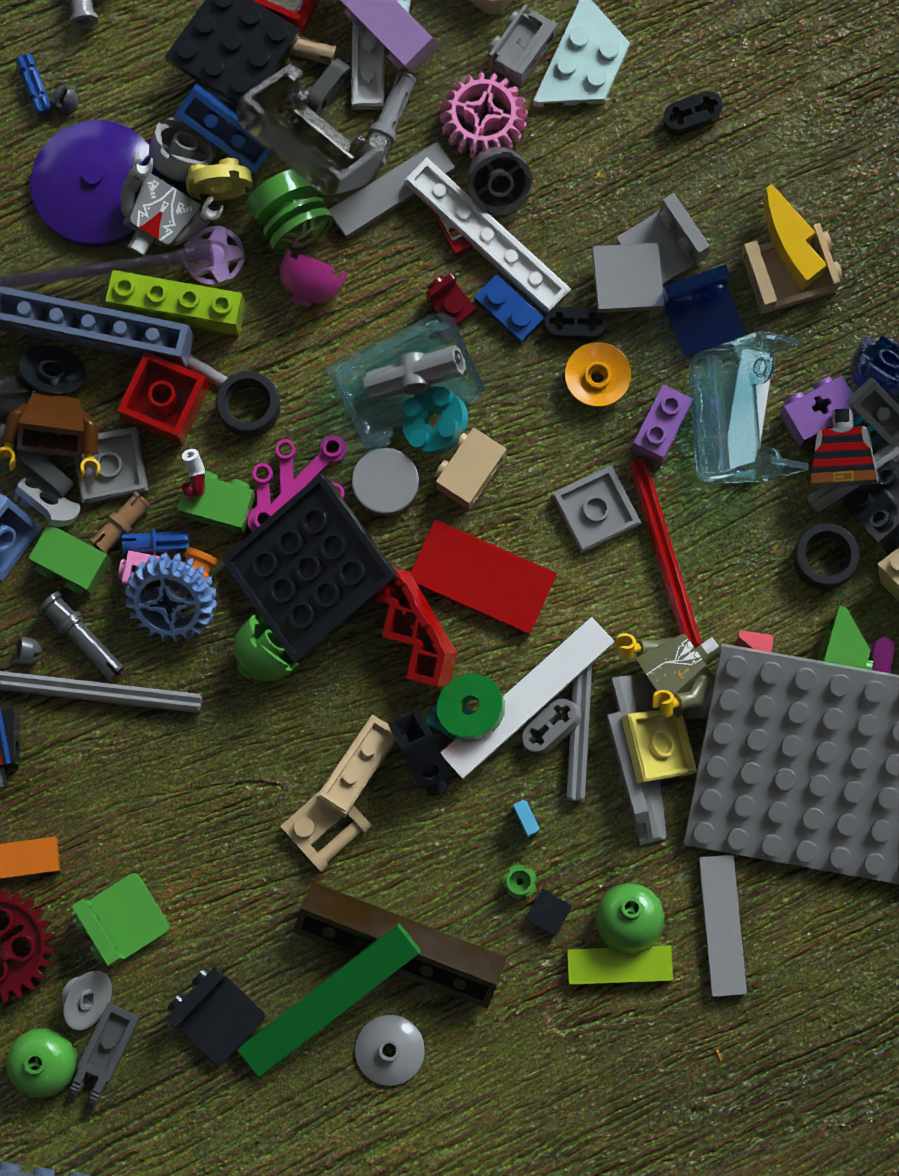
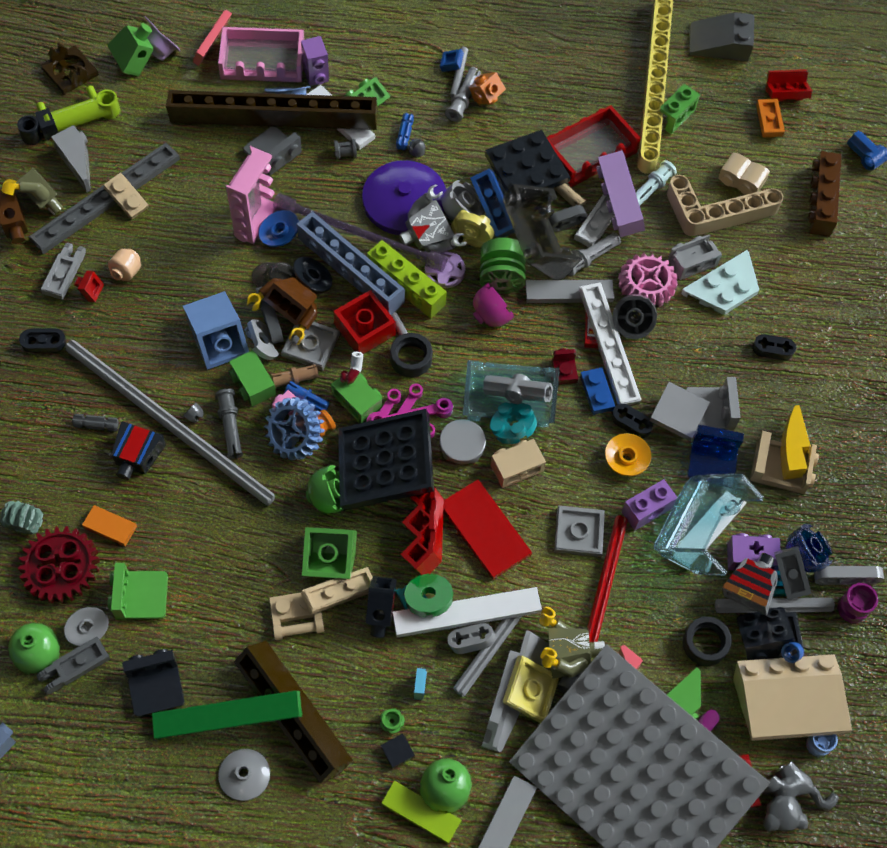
camera: 25 degrees right, 15 degrees down
none -> bright green slope [302,527,357,579]

